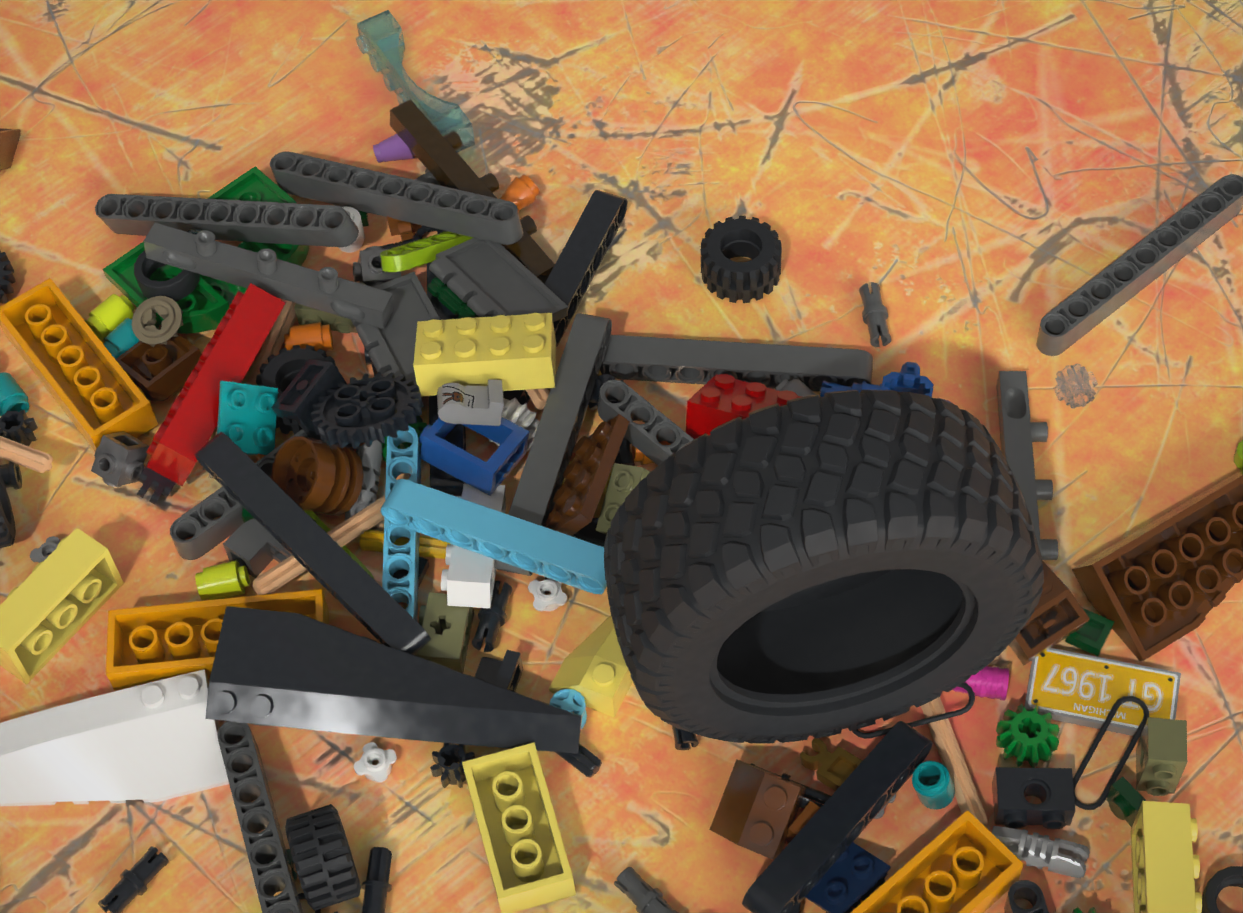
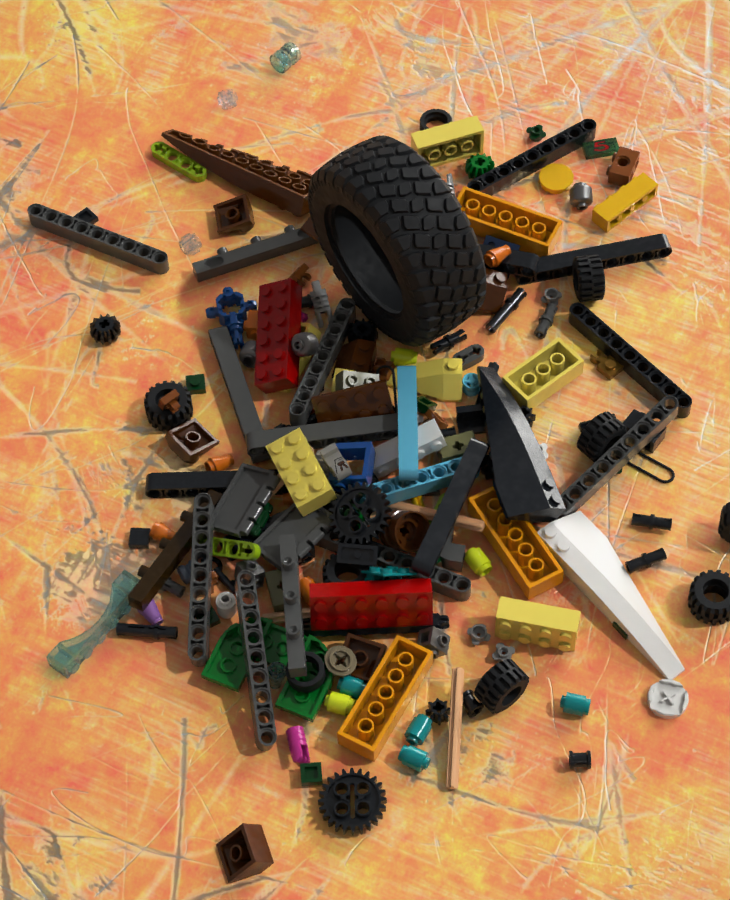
camera: 115 degrees left, 0 degrees up
dark grey pin [859,282,891,347] -> none
none -> black tile [73,207,99,224]
none -> black gear [90,313,121,345]
none -> black pin [116,622,178,640]
none -> black tile [128,528,151,549]
none -> dark orange tile [158,389,181,414]
none -> reddish brown slope [165,418,220,464]
none -> dark green plate [186,374,206,395]
none -> orange cone [204,454,235,471]
none -> reddish brown slope [213,194,255,234]
none -> dark pink hinge [285,726,310,764]
none -> dark green plate [300,762,323,786]
none -> dark green plate [417,396,438,414]
none -> dark orange tile [422,409,448,429]
none -> dark grey beam [452,344,484,371]
none -> light grey plate [467,624,491,645]
none -> orange cone [483,244,511,268]
none -> black pin [486,287,527,333]
none -> black pin [625,548,667,574]

